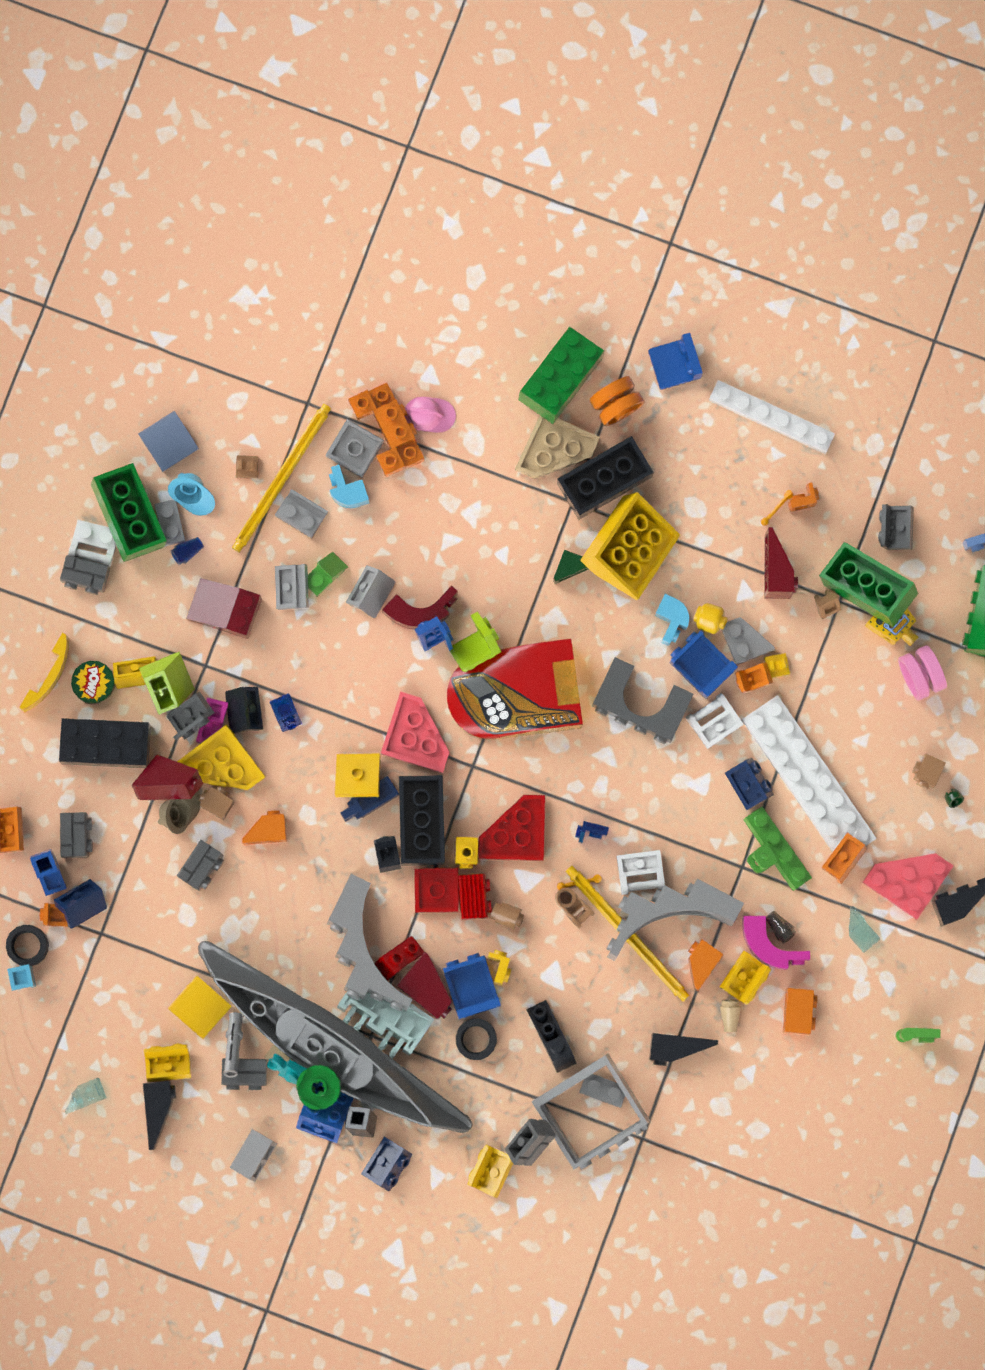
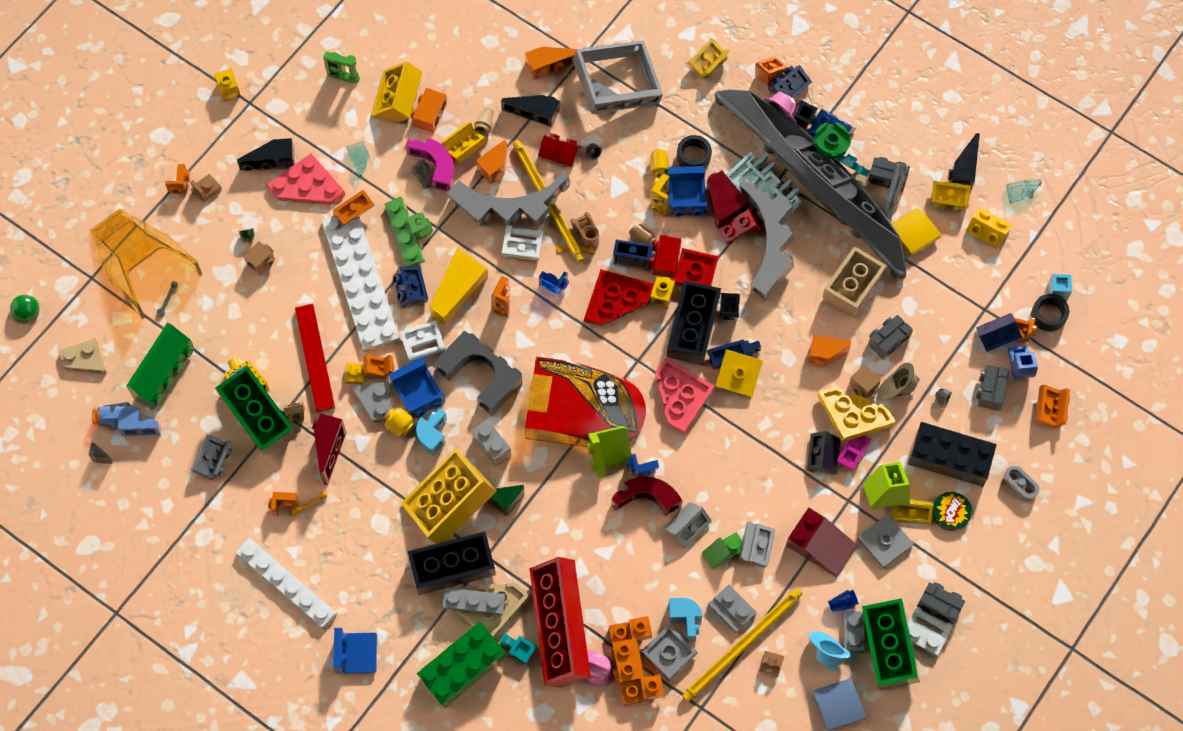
camera: 160 degrees left, 15 degrees down
yellow slope [19,632,69,712] -> none
dark red slope [132,754,203,800] -> none
dark grey bracket [166,692,214,740] -> none
light grey hinge [230,1129,277,1182] -> none
clear blue bracket [269,693,302,732] -> none
dark grey brick [505,1119,556,1166] -> none
black slope [526,1000,577,1073] -> none
orange wheel [589,376,645,426] -> none
bright pink wheel [898,645,947,701] -> none
none -> red tile [295,304,335,413]
none -> yellow slope [371,61,422,122]
none -> yellow slope [429,248,488,325]
none -> light grey plate [442,588,505,616]
none -> light grey brick [472,419,511,467]
none -> orange bracket [491,276,510,317]
none -> teal plate [500,633,537,664]
none -> orange slope [525,47,576,79]
none -> red brick [529,557,591,688]
none -> red bracket [538,133,581,167]
none -> black hinge [585,143,602,159]
none -> dark blue brick [613,239,653,270]
none -> yellow brick [650,149,669,178]
none -> orange slope [755,56,788,86]
none -> bright pink piece [764,92,797,124]
none -> tan brick [822,246,887,317]
none -> light grey plate [857,514,914,569]
none -> dark grey hinge [935,388,952,405]
none -> yellow bracket [966,208,1012,248]
none -> light grey plate [1004,466,1039,501]

